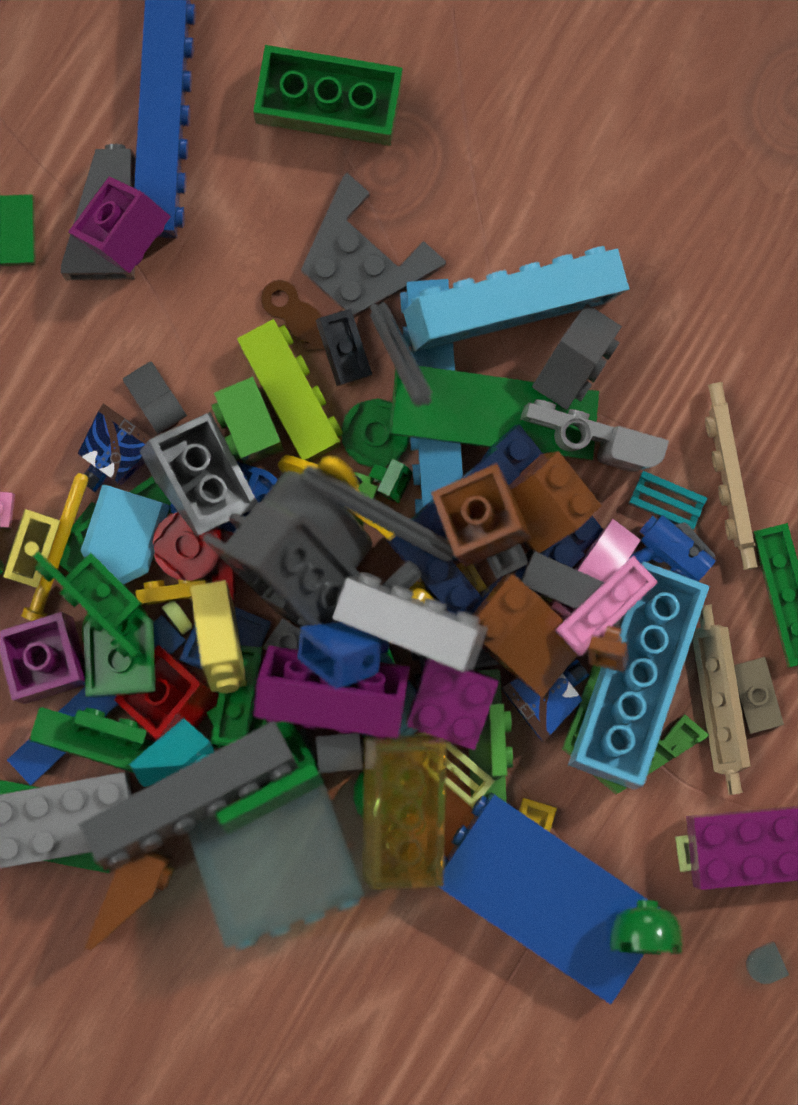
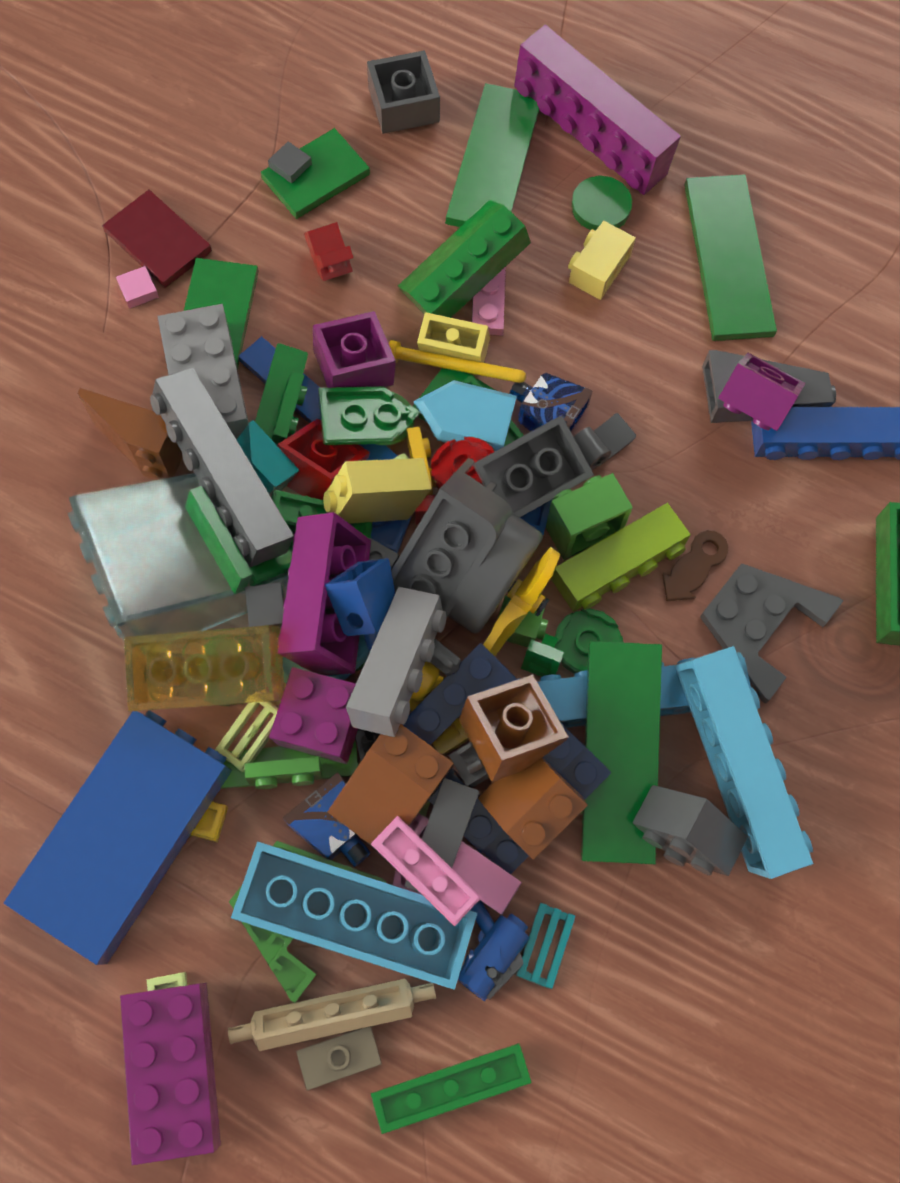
camera: 85 degrees right, 15 degrees down
green bracket [33,551,142,659] -> none
dark grey axle [300,466,454,561] -> none
black plate [315,309,372,386] -> none
dark grey axle [370,302,432,407] -> none
light grey plate [520,399,669,472] -> none
dark orange tile [588,625,628,672] -> none
green cylinder [610,900,683,955] -> none
tan plate [705,382,758,570] -> none
clear light blue tile [746,941,789,984] -> none

